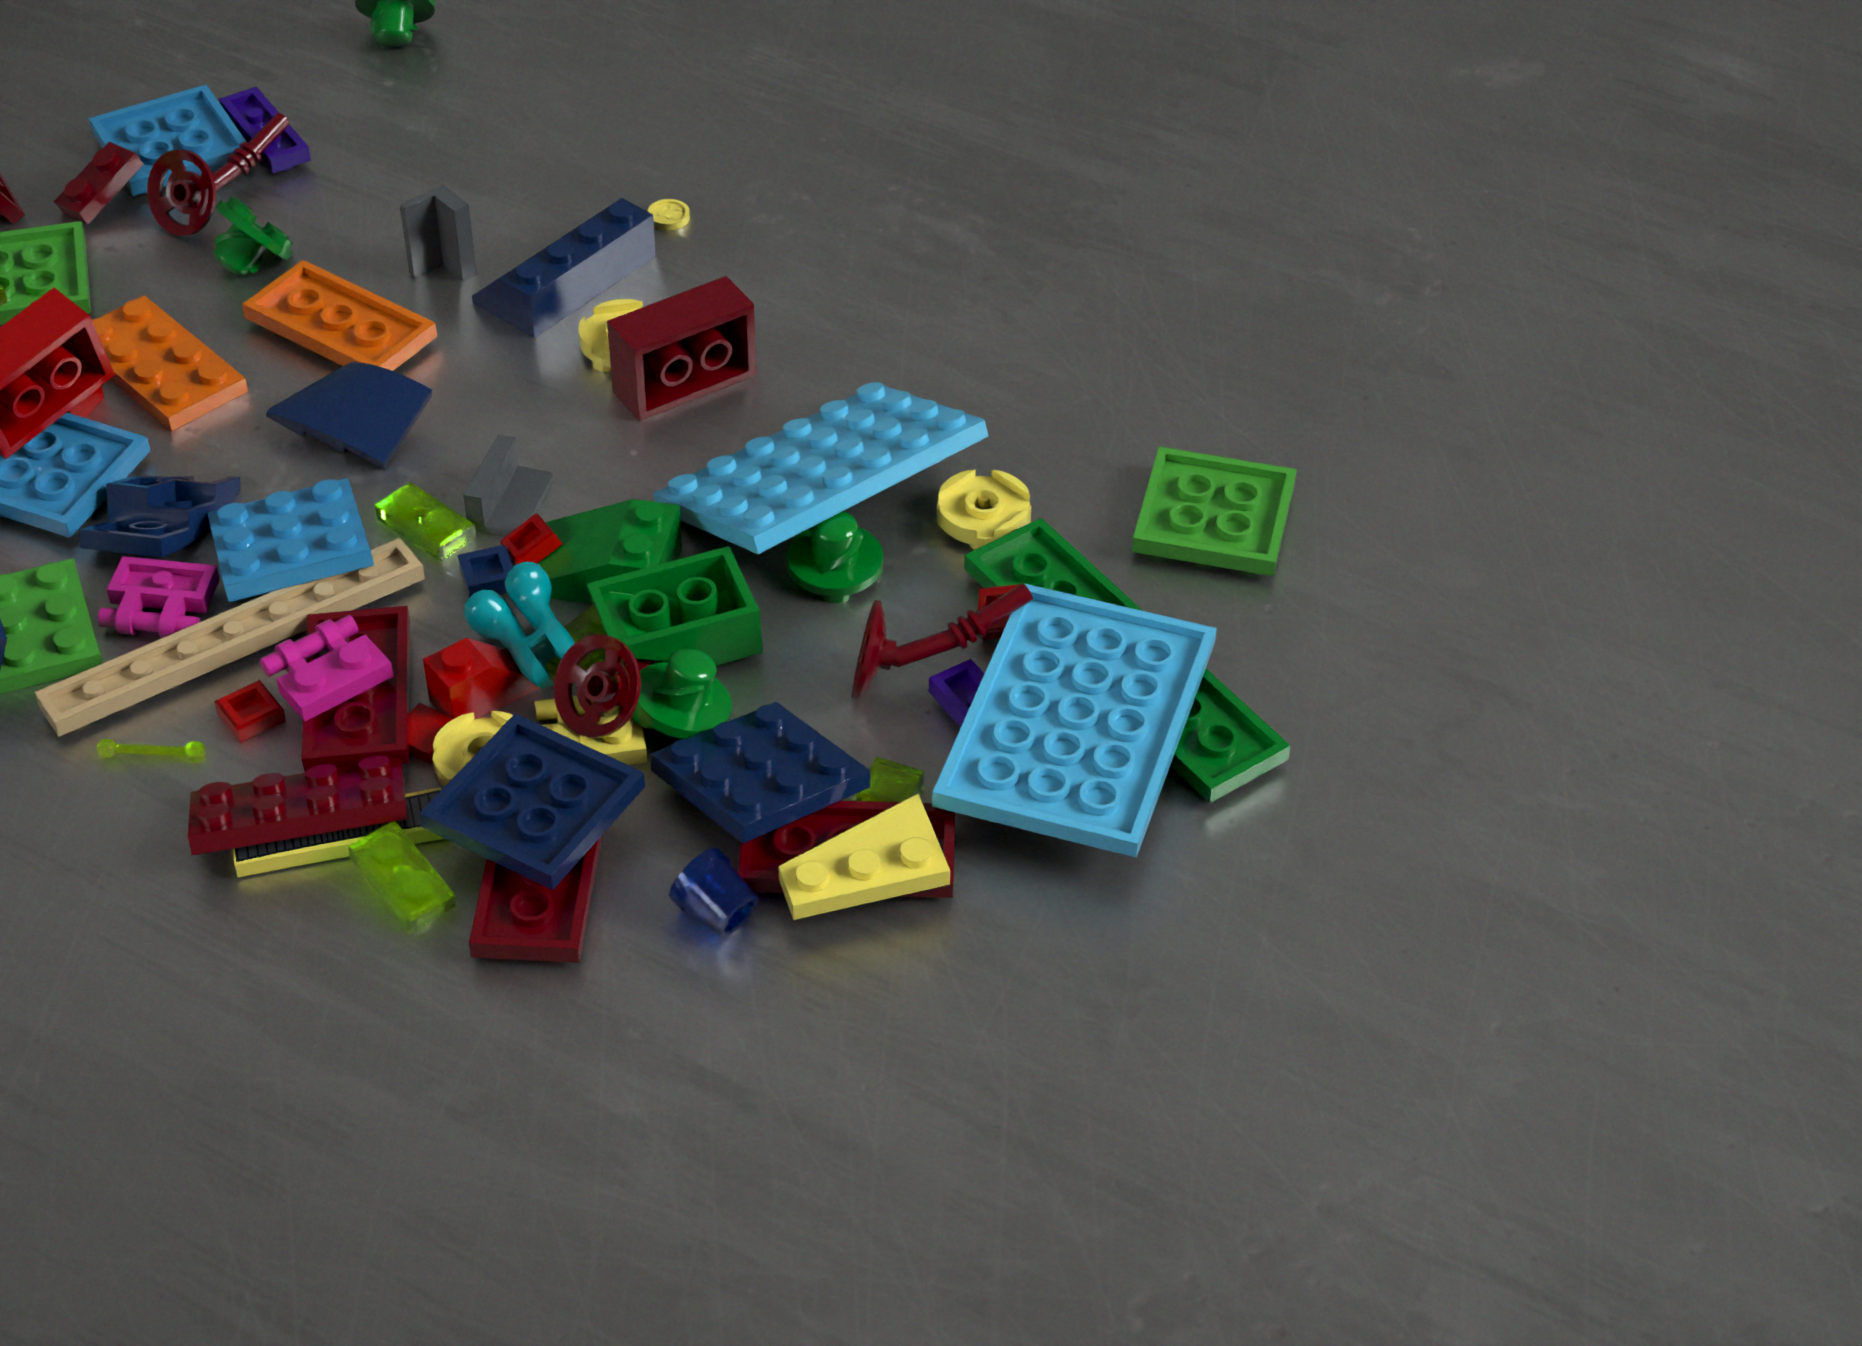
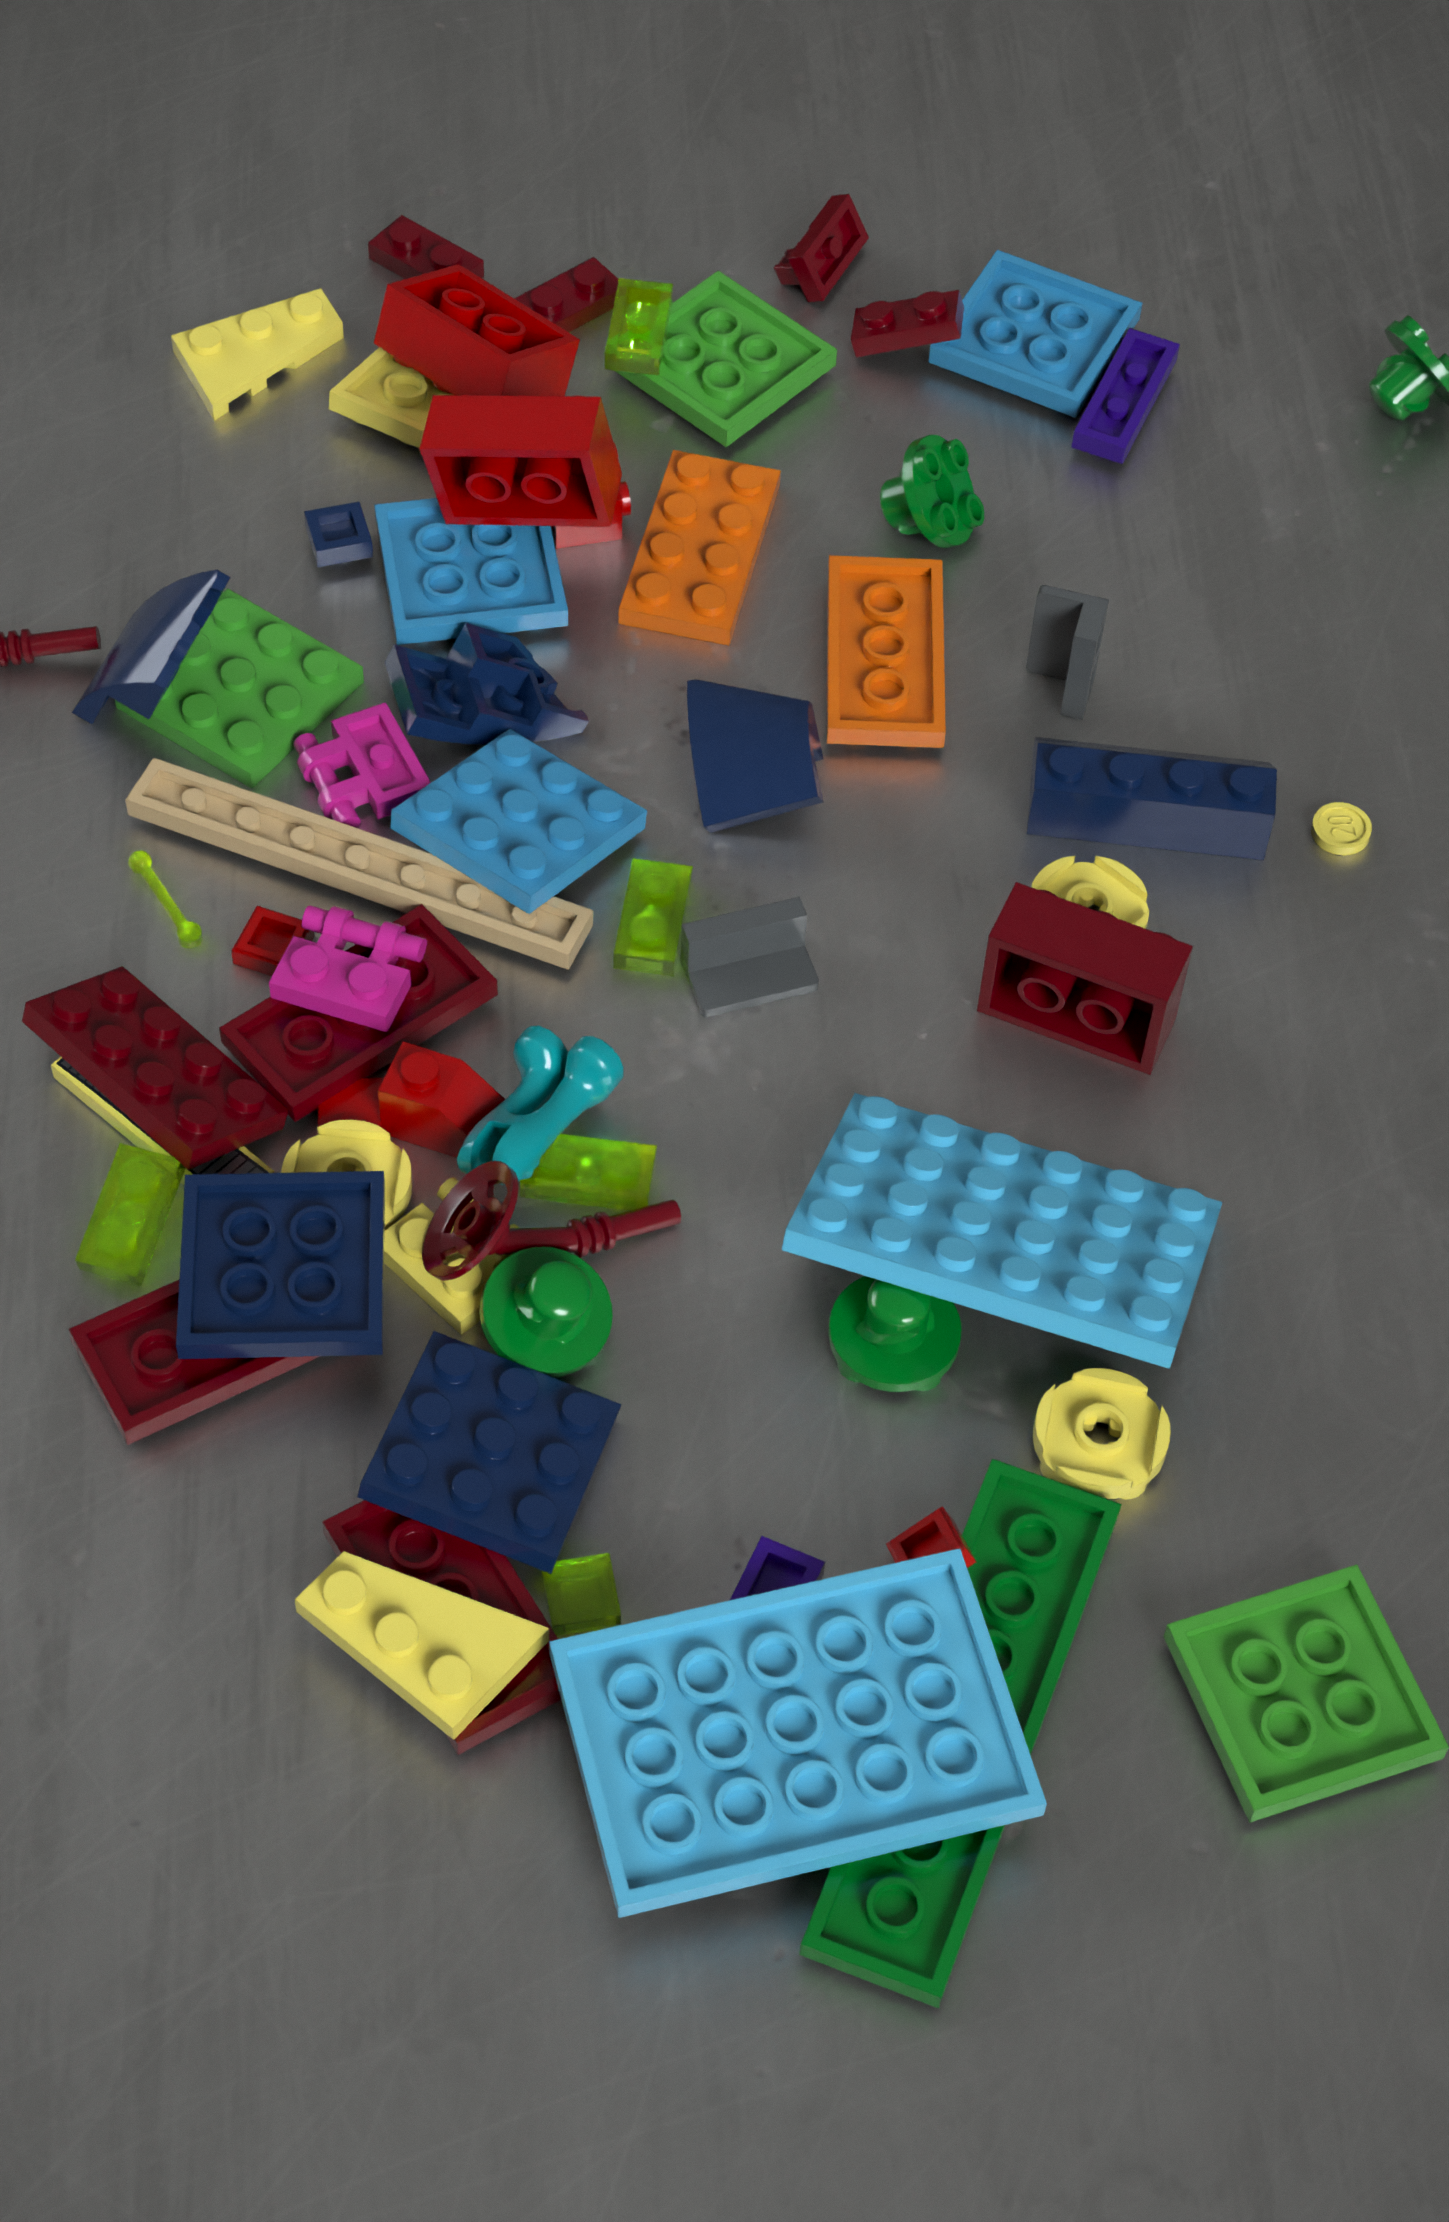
camera: 55 degrees right, 10 degrees up
dark red dish [147,113,290,236] -> none
dark blue plate [457,545,513,598] -> none
red tile [499,513,562,564] -> none
green slope [537,499,682,604] -> none
green slope [587,546,763,665] -> none
clear blue piece [669,848,759,937] -> none
dark red dish [851,583,1033,699] -> none

